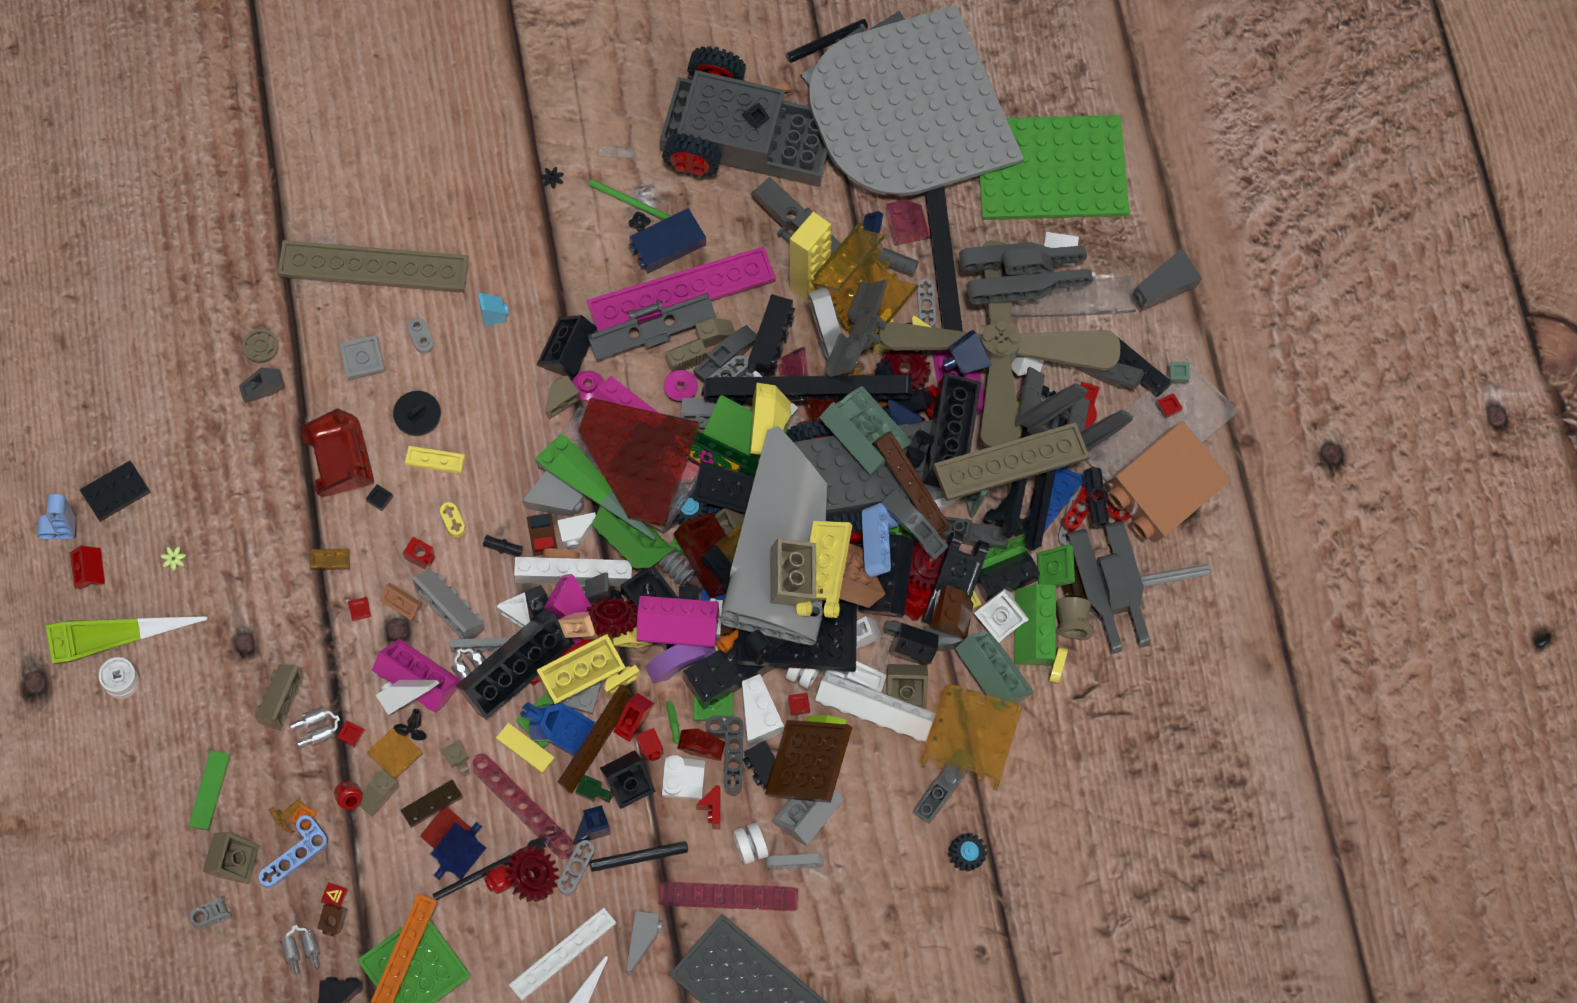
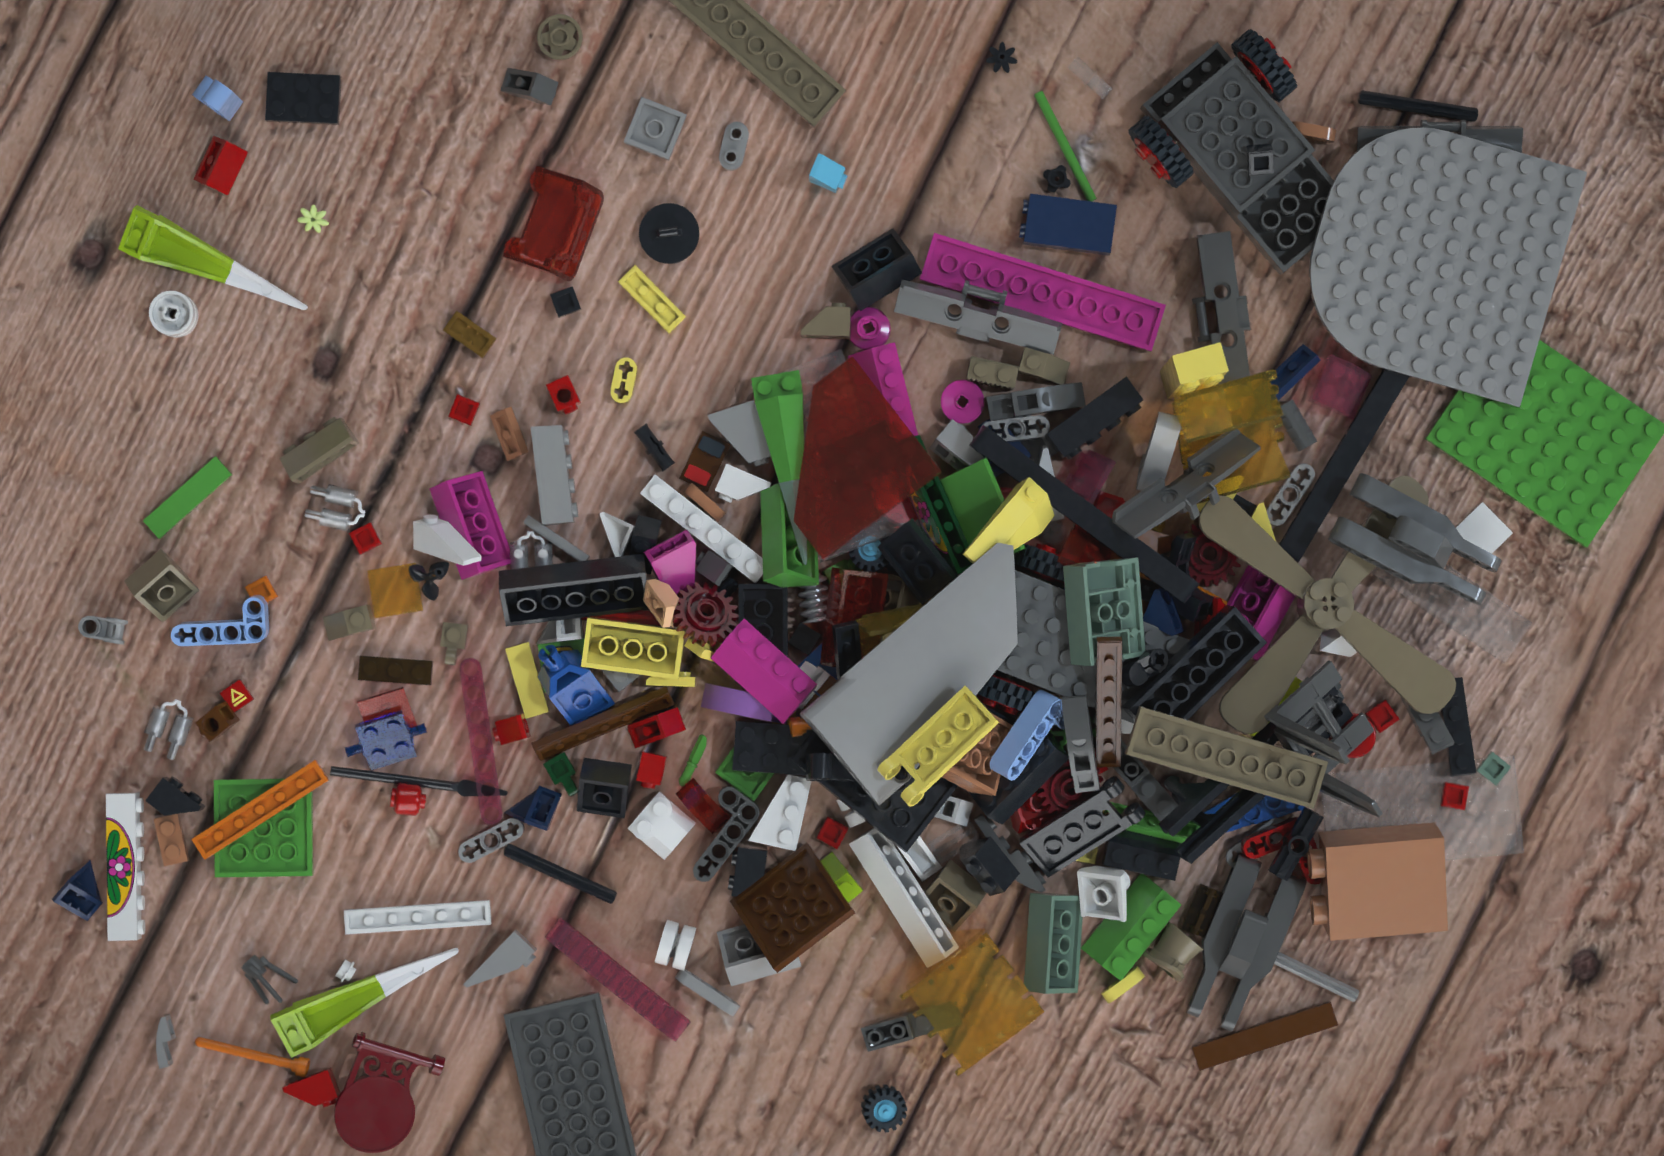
camera: 40 degrees right, 20 degrees up
clear yellow plant [269,799,303,833] -> none
red head [334,780,362,810] -> none
dark red gear [504,846,559,902] -> none
red slope [696,785,720,829] -> none
dark tan slope [771,539,816,605] -> none
reddish brown slope [930,585,973,639] -> none
dark blue torso [942,330,992,374] -> none
bright green tile [1037,544,1075,587] -> none
dark grey slope [1132,249,1202,310] -> none
none -> red slope [492,714,531,745]
none -> white slope [536,618,584,645]
none -> reddish brown tile [1192,1001,1338,1071]

